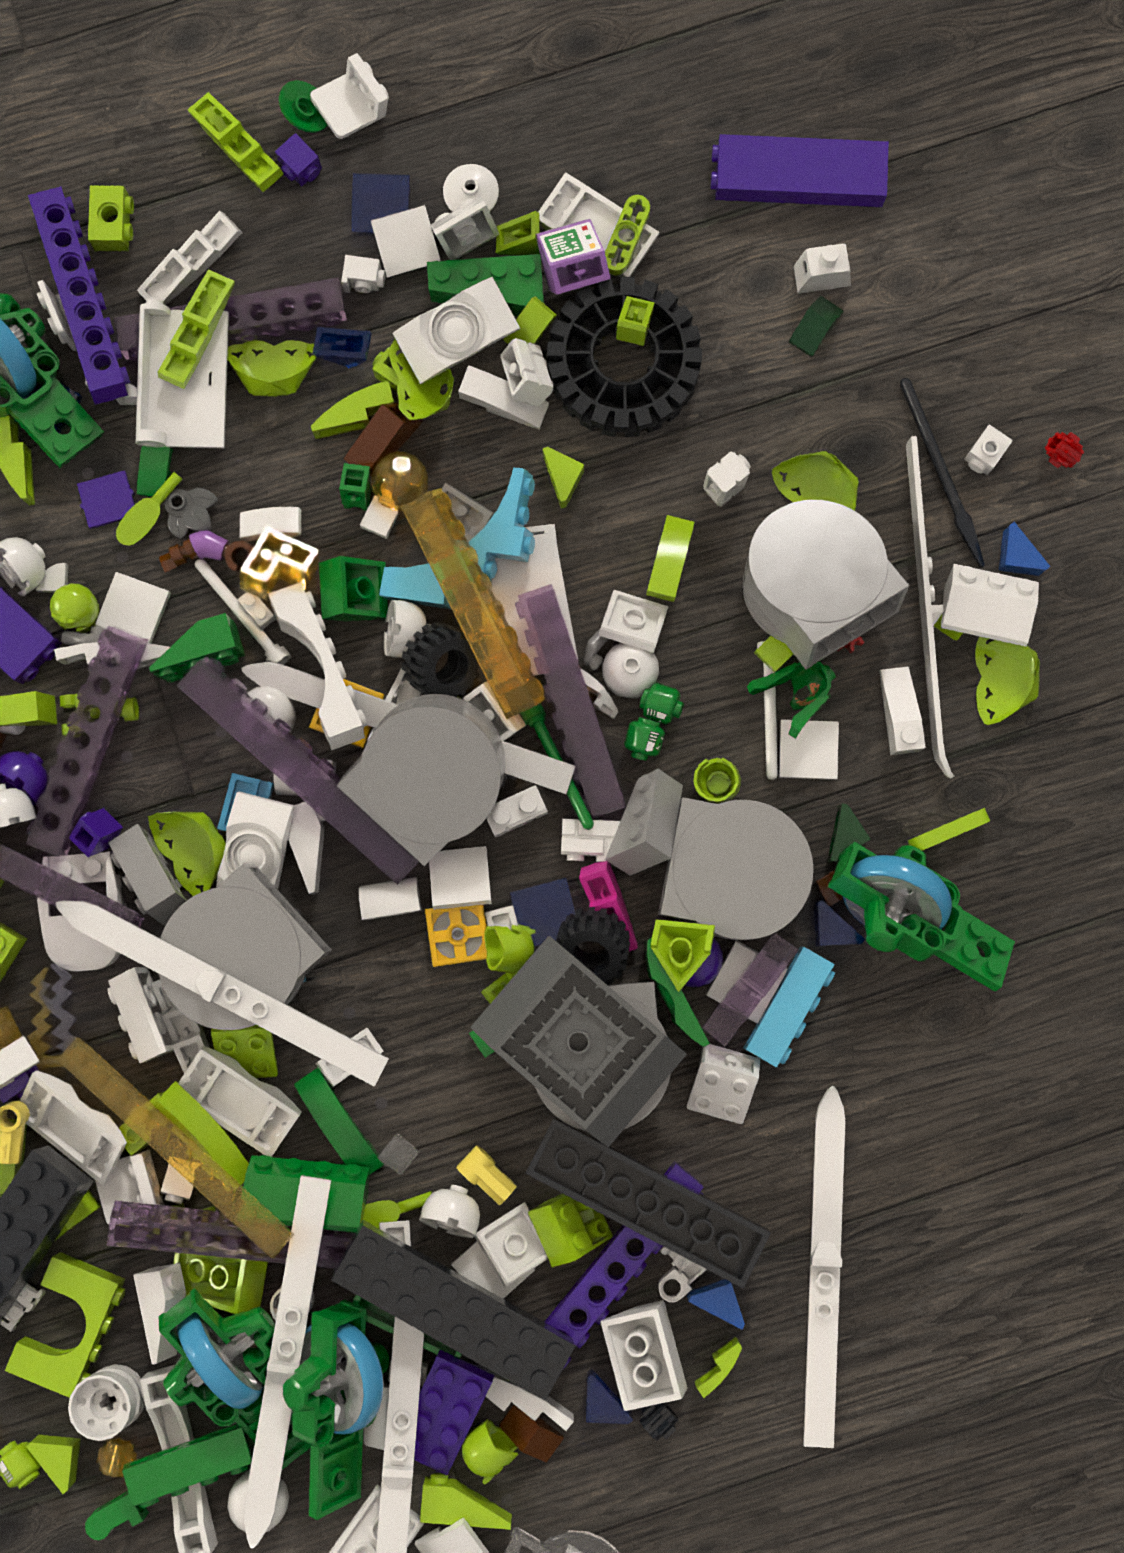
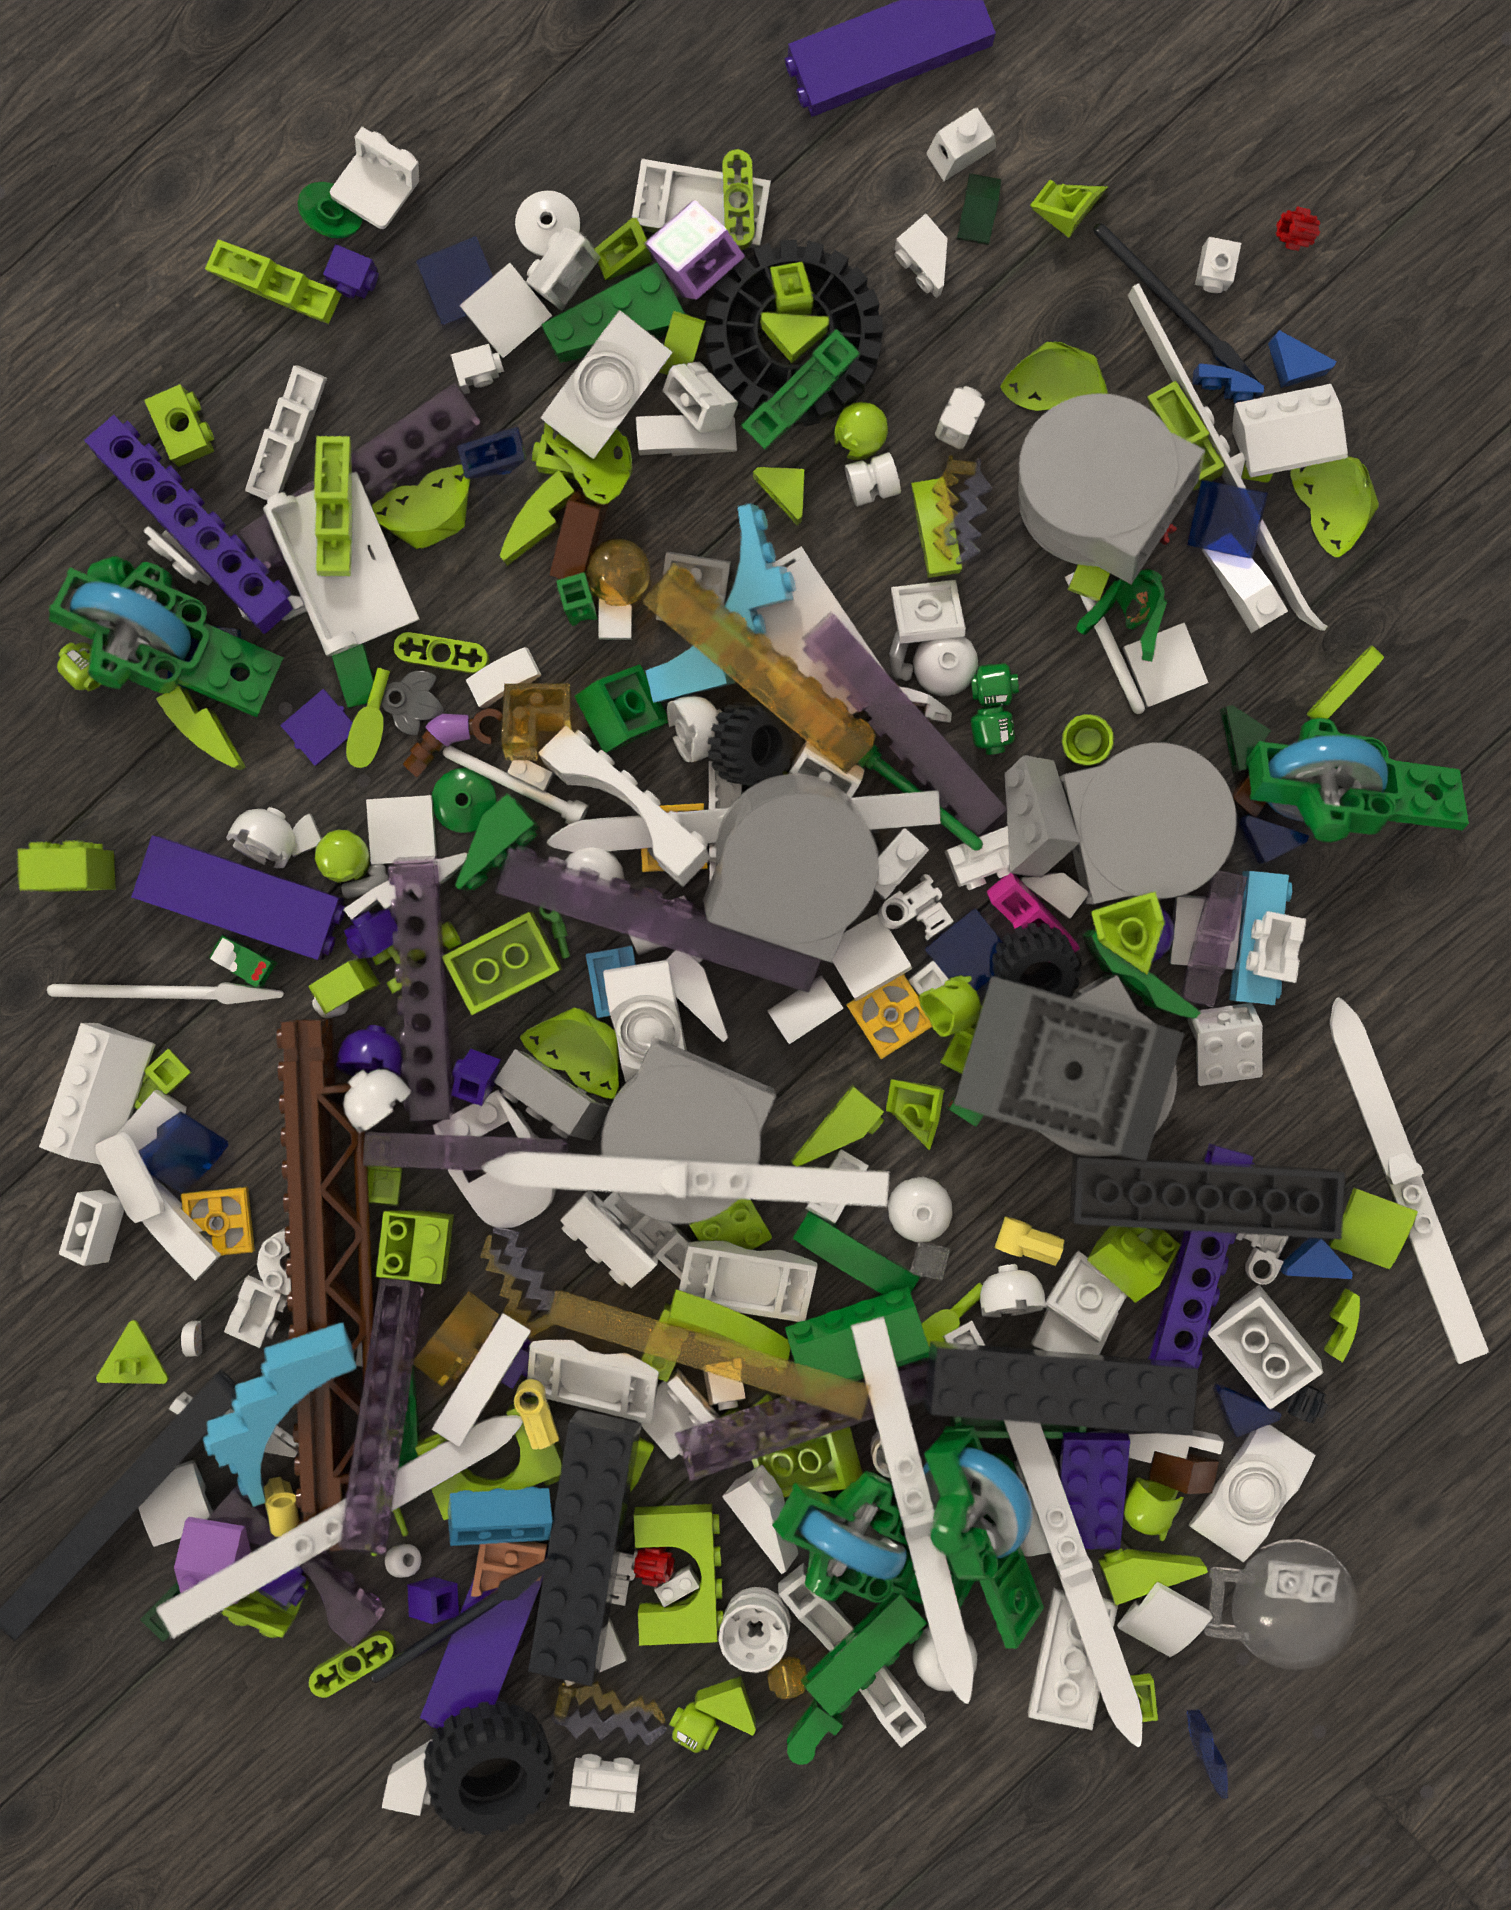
camera: 25 degrees left, 5 degrees up
none -> dark purple brick [344,909,404,959]
none -> lime beam [394,632,489,674]
none -> green dish [432,768,496,833]
none -> lime brick [442,912,563,1015]
none -> bright green hand [539,881,570,959]
none -> red gear [634,1547,675,1587]
none -> white piece [654,1564,700,1607]
none -> green slope [741,329,860,450]
none -> lime slope [761,312,829,363]
none -> lime slope [791,1085,884,1167]
none -> lime helmet [834,402,888,461]
none -> white wheel [845,452,901,507]
none -> white piece [878,874,954,941]
none -> lime slope [886,1079,944,1150]
none -> white cylinder [888,1177,953,1242]
none -> white slope [894,214,947,298]
none -> piece [932,455,992,565]
none -> white slope [1020,873,1088,919]
none -> lime slope [1030,180,1108,238]
none -> lime slope [1147,381,1225,491]
none -> clear blue tile [1187,480,1268,559]
none -> white slope [1189,1418,1316,1562]
none -> blue slope [1192,364,1264,403]
none -> white cylinder [1246,911,1306,983]
none -> lime slope [1328,1188,1418,1269]

